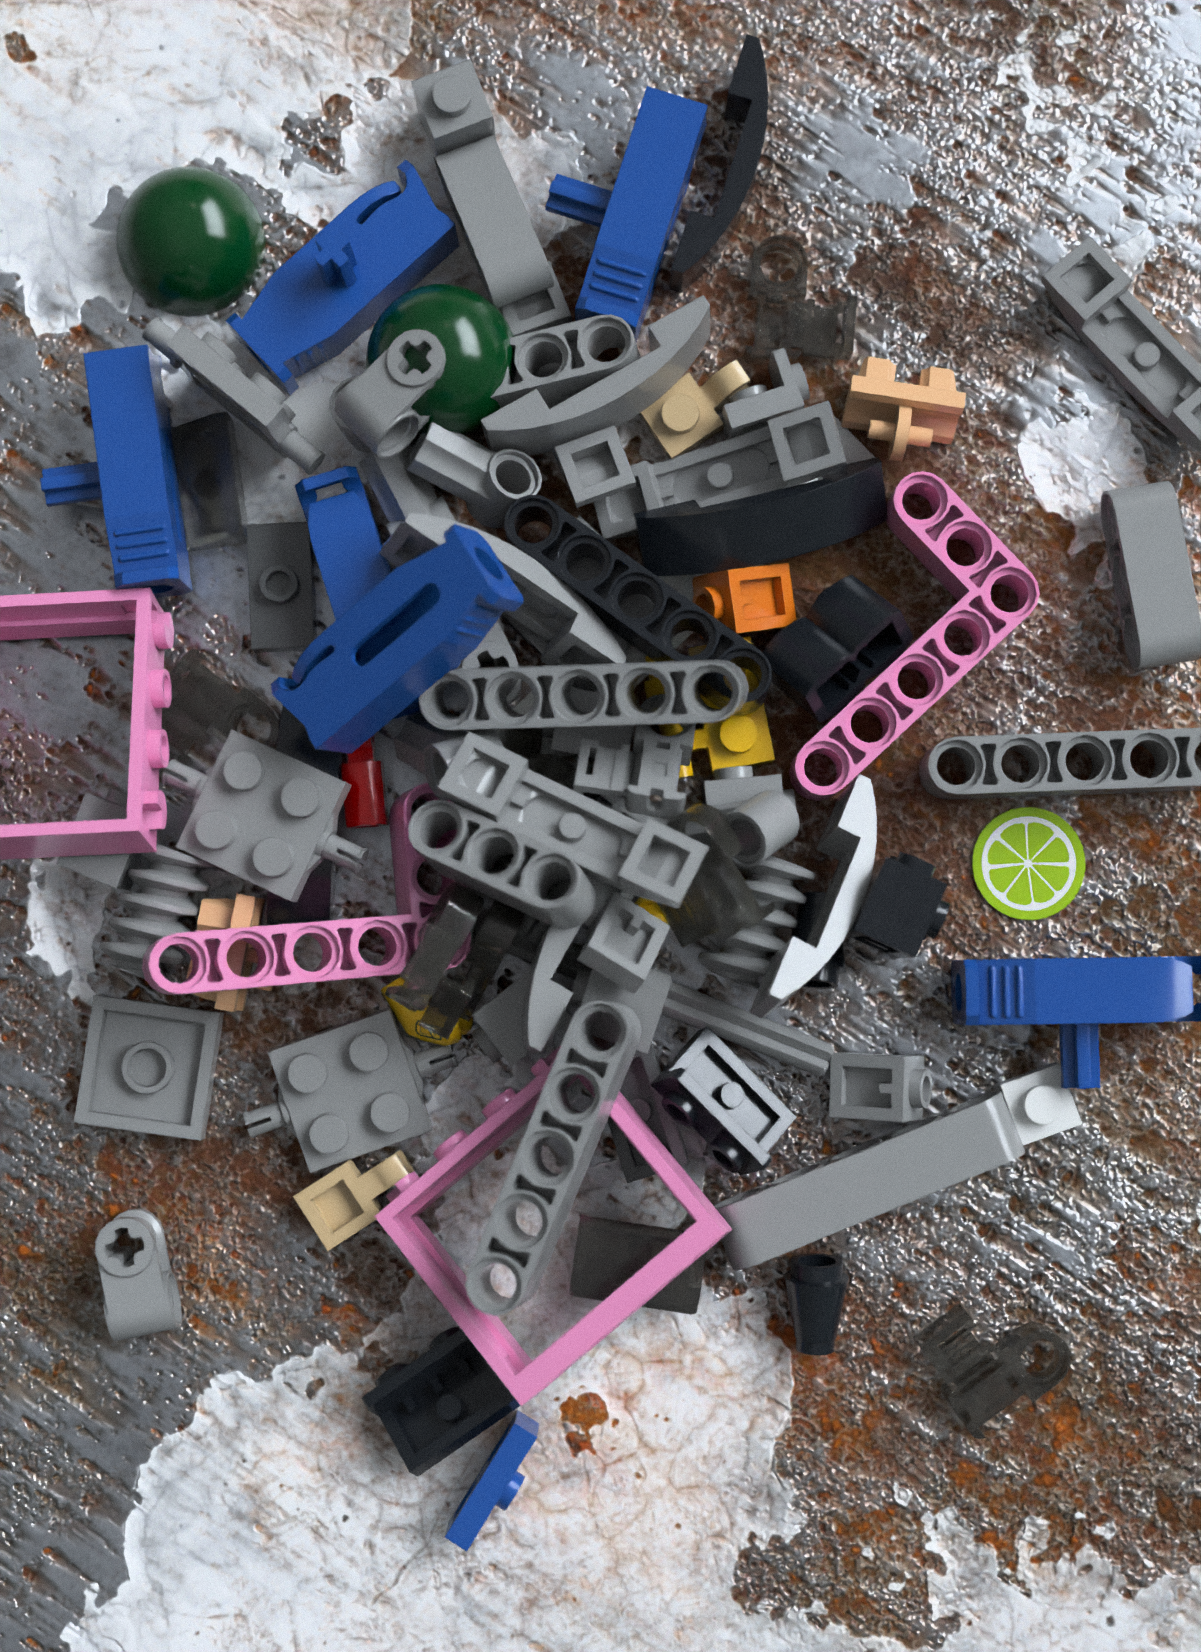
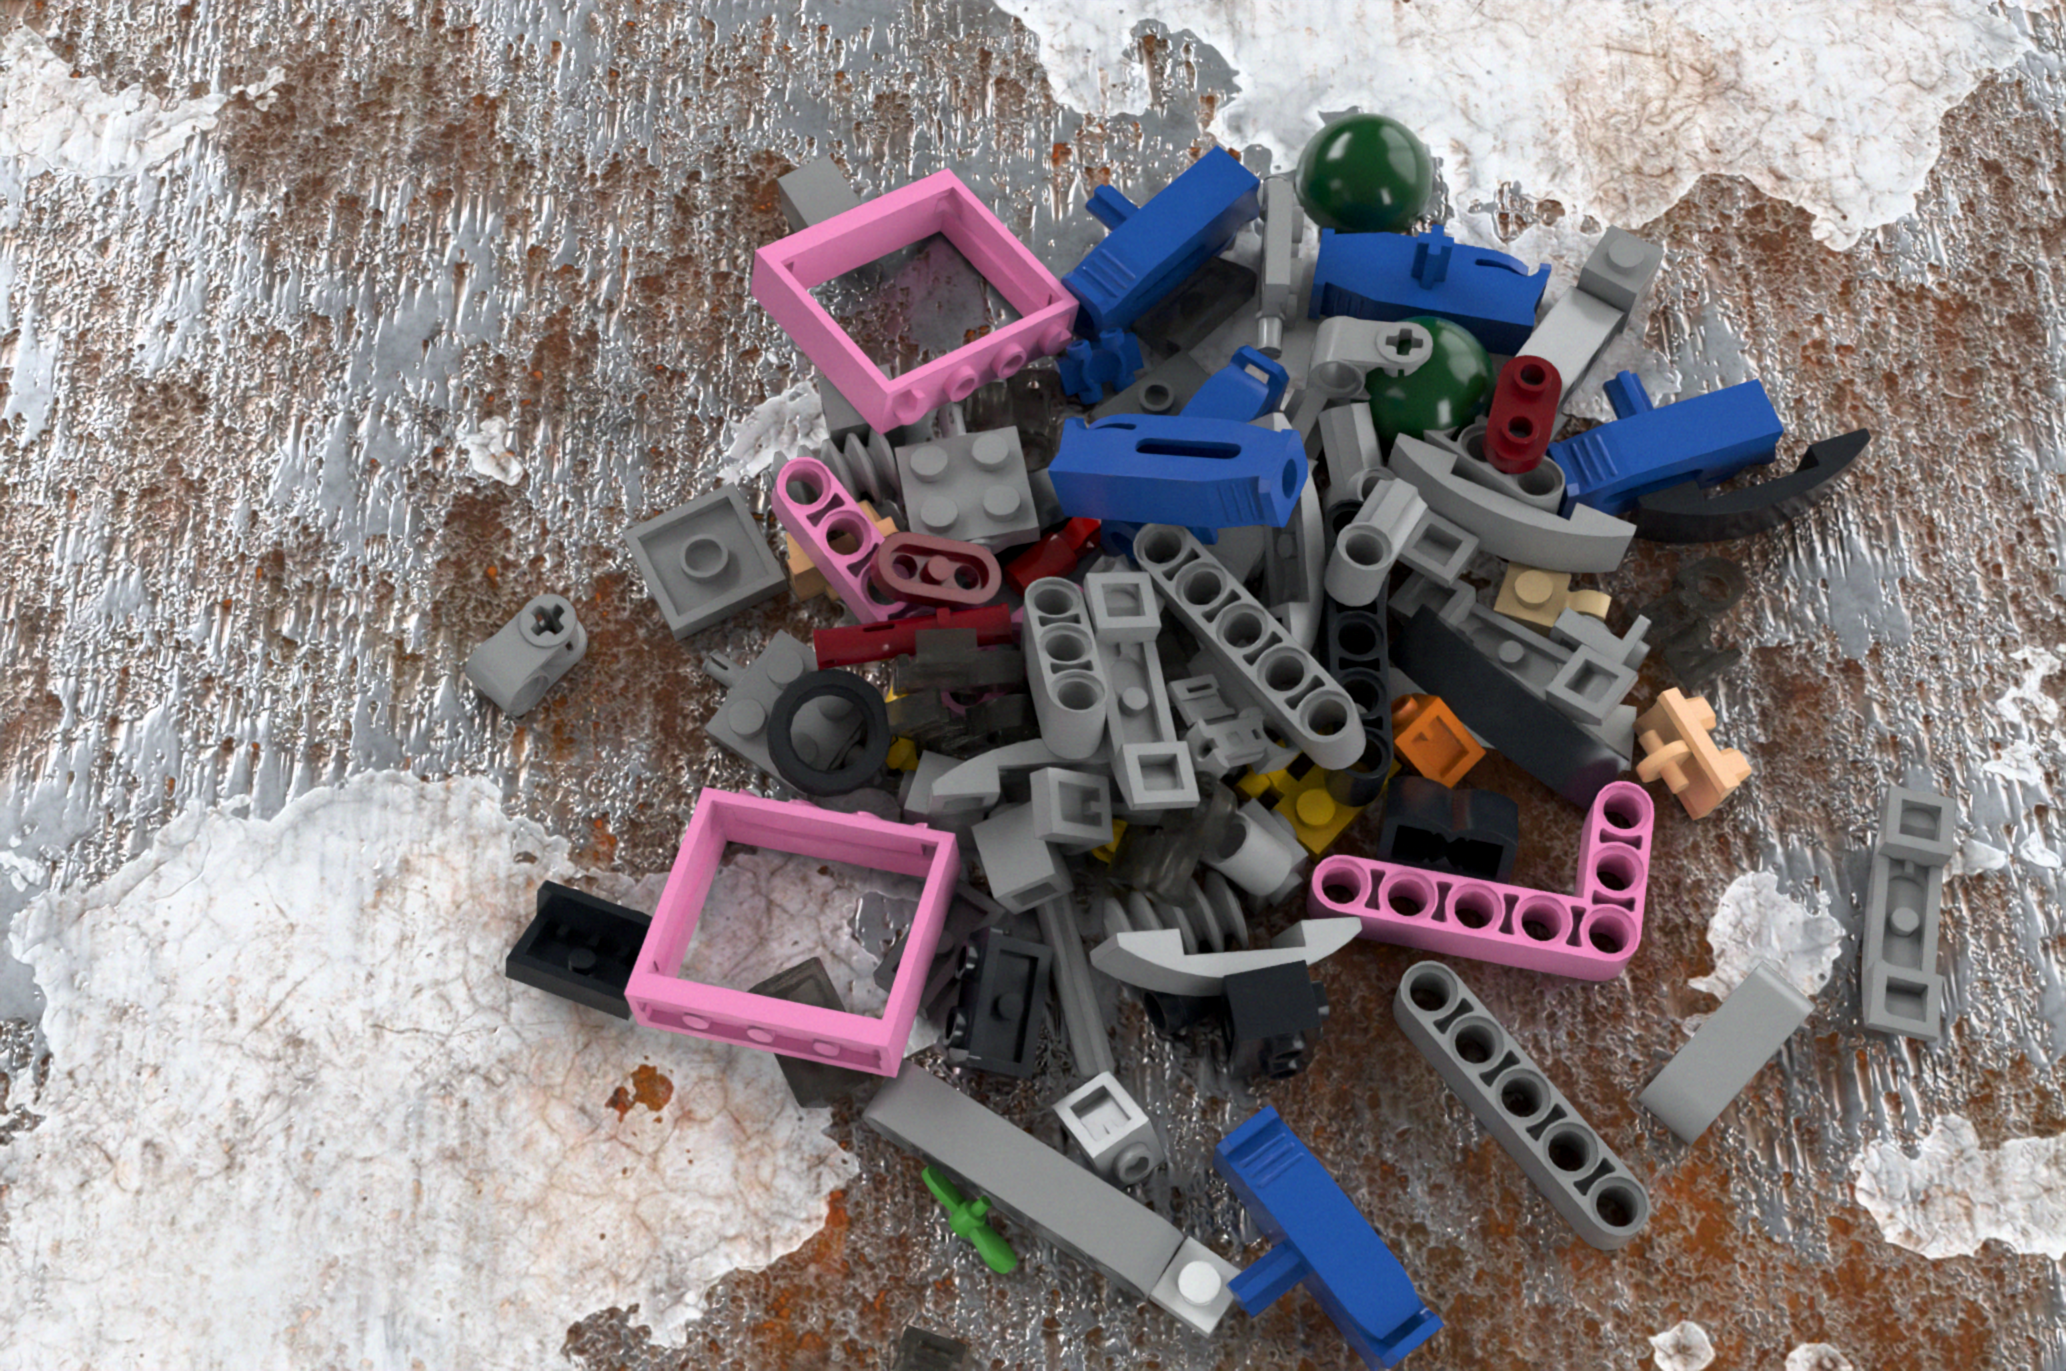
camera: 55 degrees right, 20 degrees down
tan plate [293,1149,415,1251] -> none
blue plate [444,1410,539,1552] -> none
light grey beam [465,1000,642,1316] -> none
black cone [784,1253,849,1355] -> none
lime sticker [972,807,1086,920] -> none
none -> black tyre [766,668,893,798]
none -> dark red pin [812,602,1013,671]
none -> dark red plate [870,532,1001,611]
none -> bright green piece [921,1164,1017,1274]
none -> blue piece [1054,327,1144,404]
none -> light grey piece [1323,478,1428,606]
none -> dark red plate [1482,355,1562,474]

